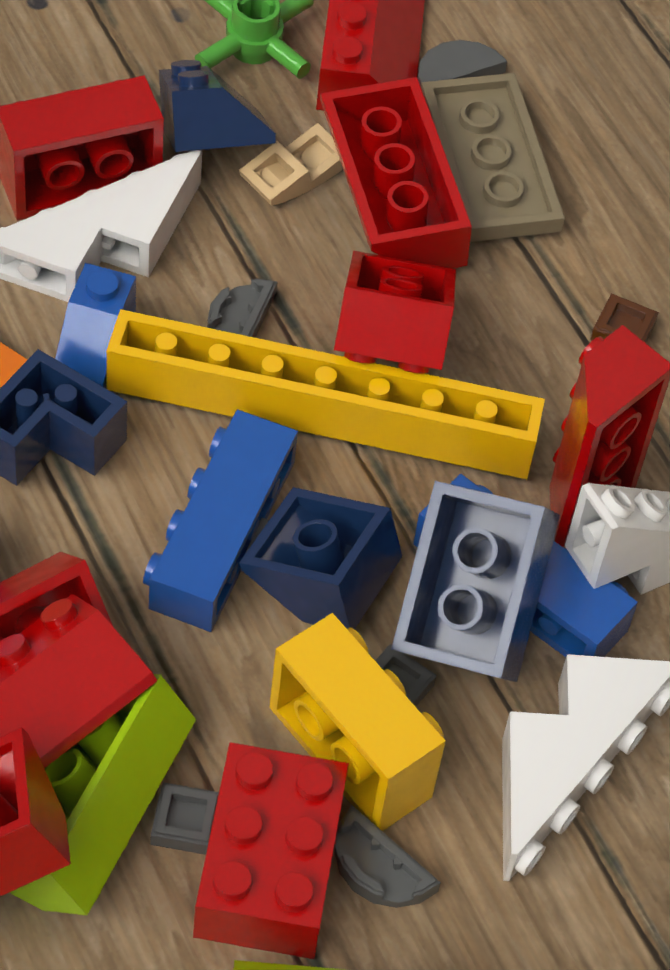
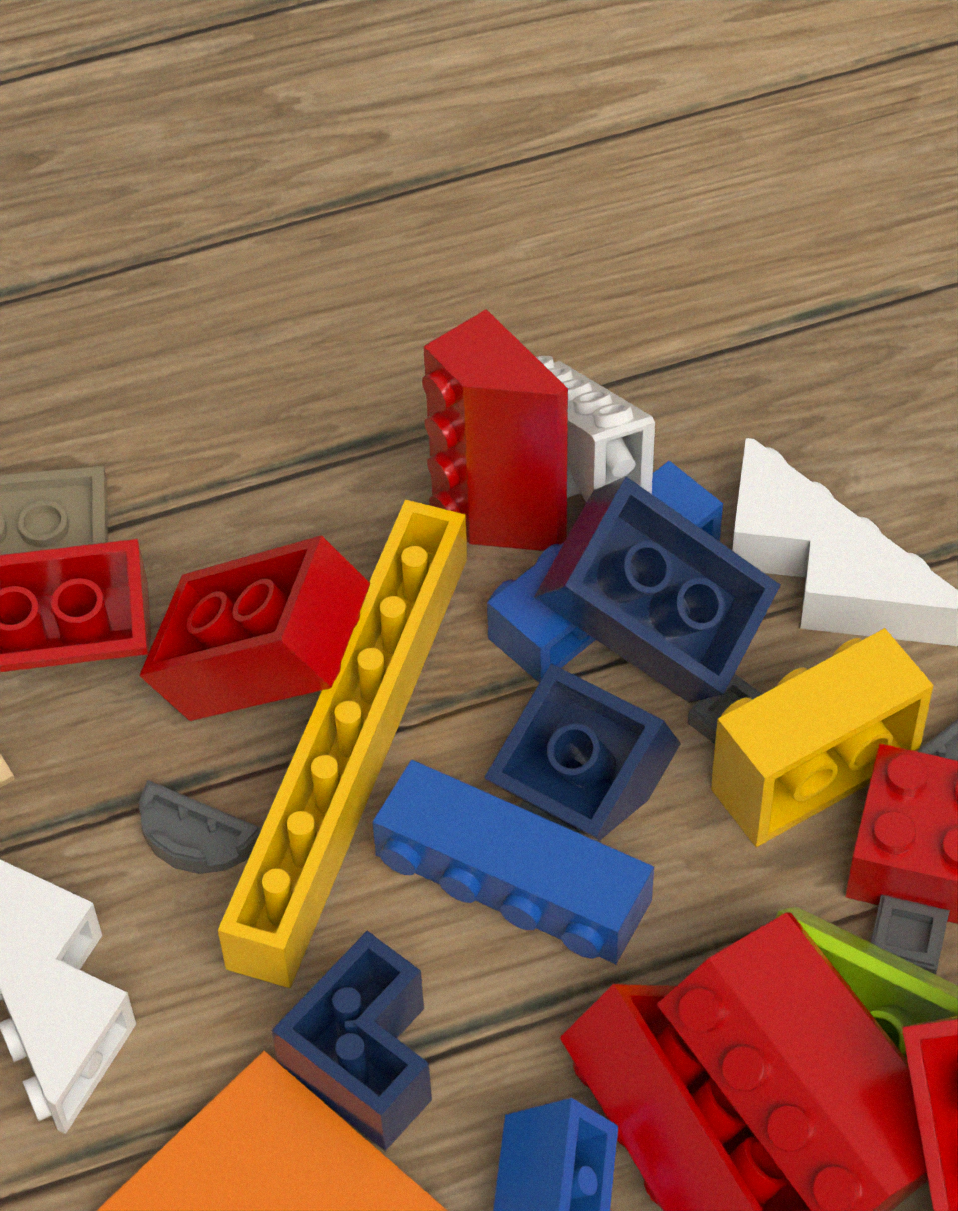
camera: 75 degrees left, 0 degrees up
blue slope [55,263,136,388] -> none
reddish brown tile [590,293,659,343] -> none

